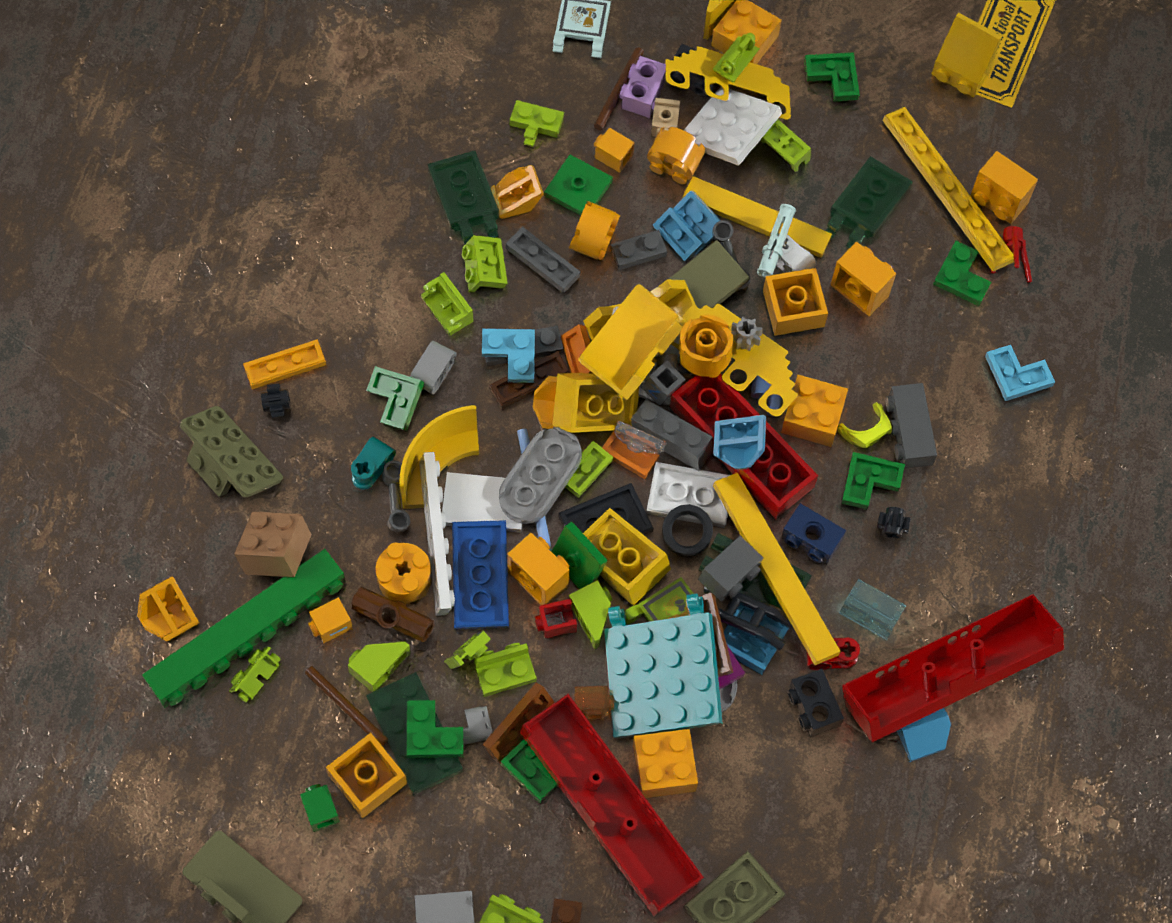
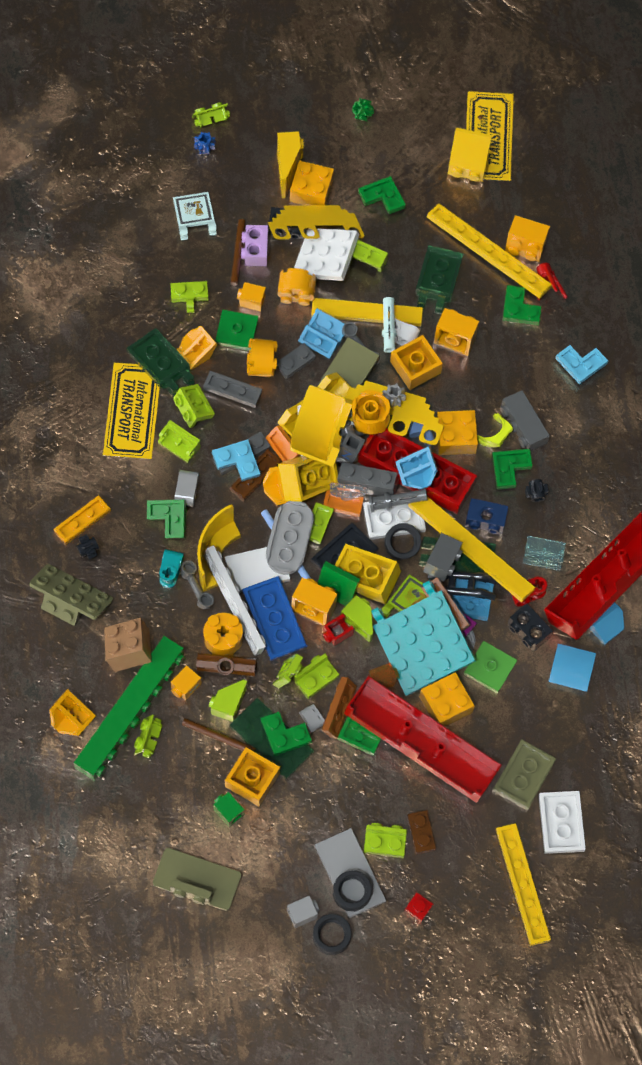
camera: 20 degrees left, 0 degrees up
tan brick [651,98,680,137] -> none
lime hinge [713,33,759,83] -> none
none -> yellow sticker [103,363,160,459]
none -> dark grey pin [369,489,428,513]
none -> bright green plate [464,641,517,694]
none -> dark azure slope [548,643,596,692]

